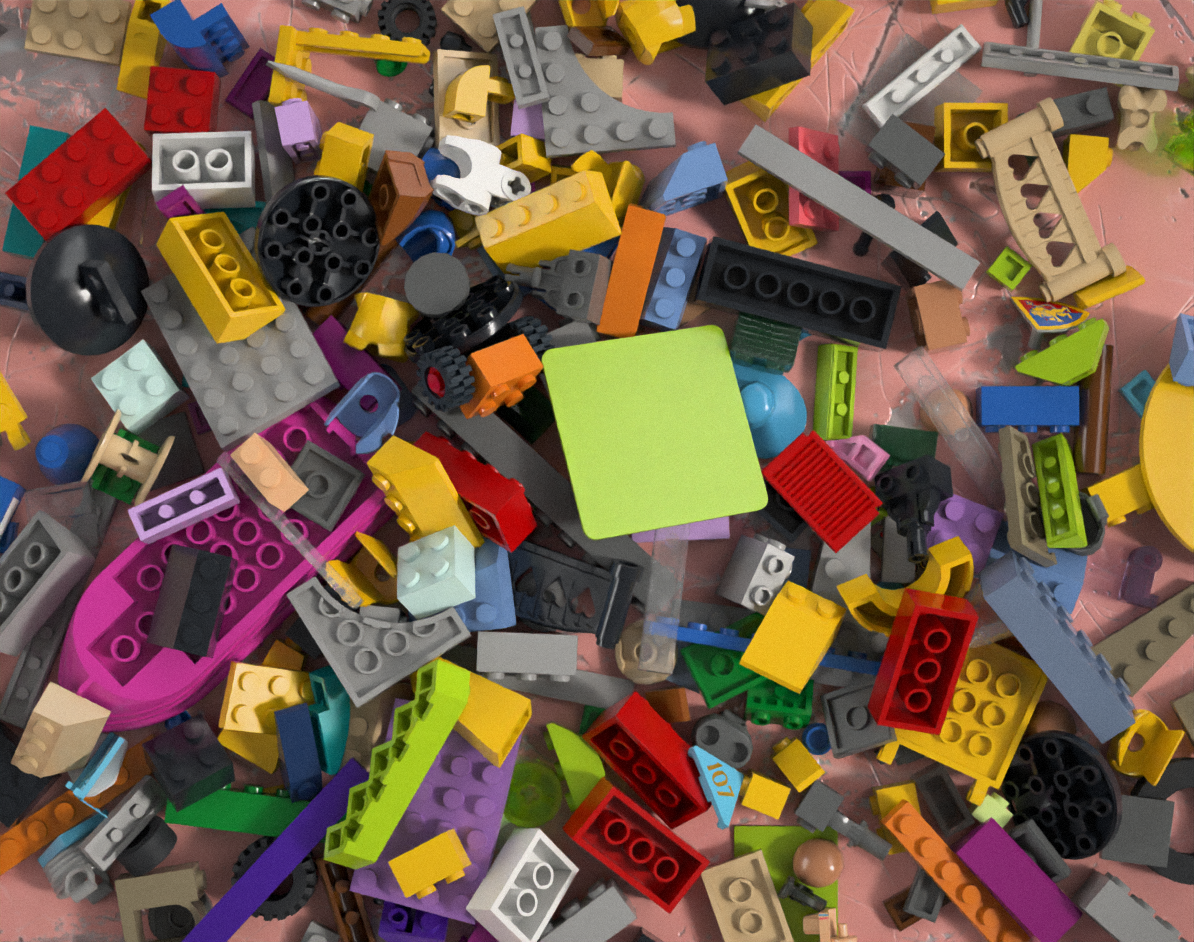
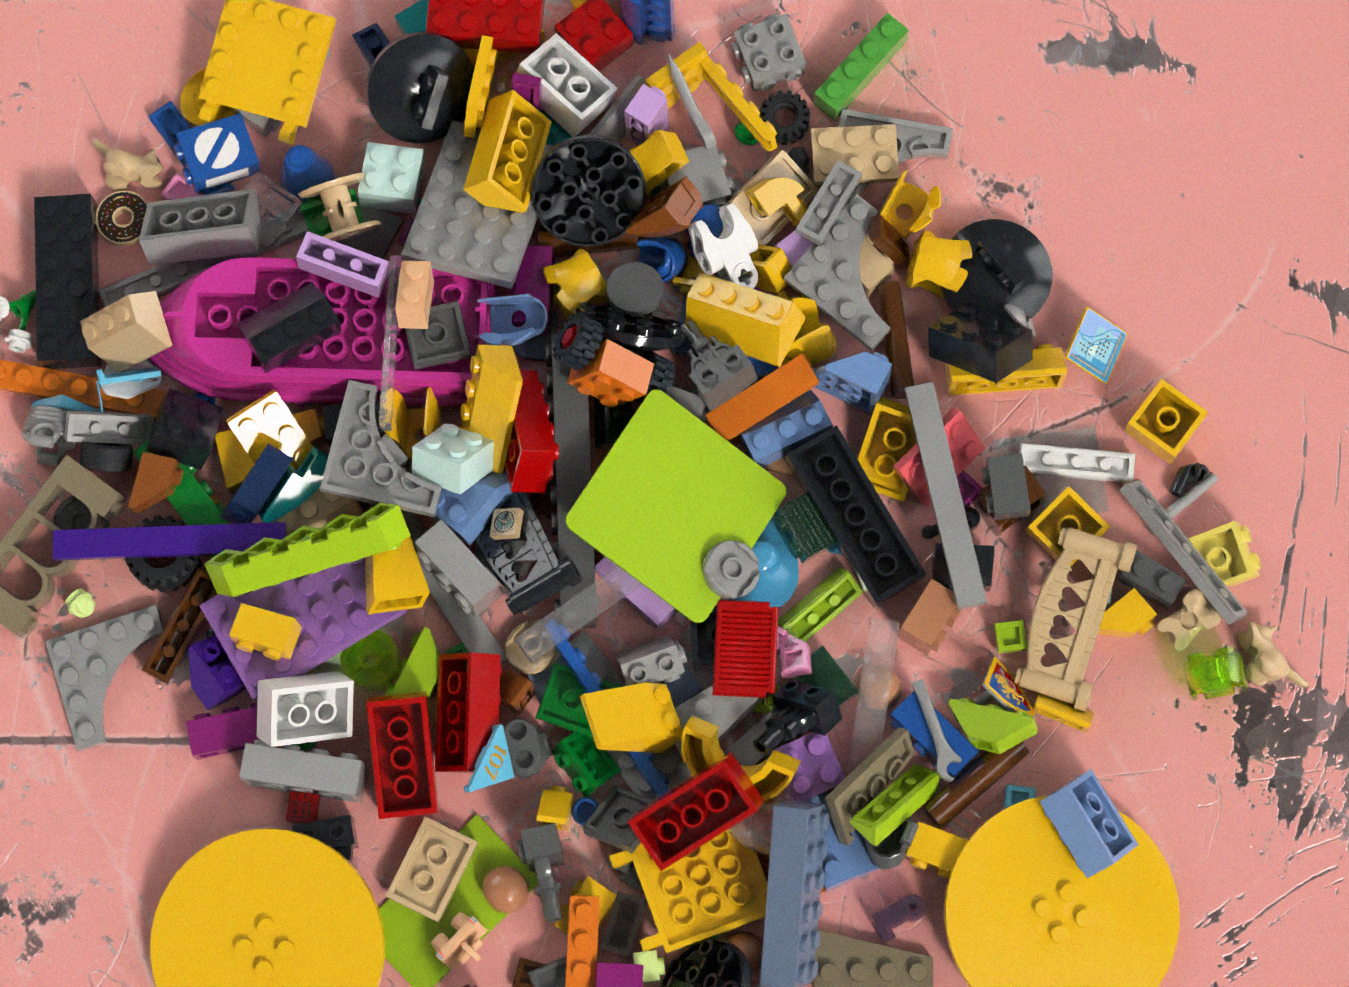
camera: 50 degrees right, 10 degrees down
magenta tile [225,48,275,120] -> none
yellow brick [737,768,791,820] -> none
pearl dark grey piece [777,875,827,912] -> none
none -> dark orange slope [128,452,183,514]
none -> yellow plate [464,35,497,138]
none -> tile [490,508,524,540]
none -> light grey tile [702,541,760,599]
none -> reddish brown brick [877,281,914,399]
none -> light grey piece [912,679,962,782]

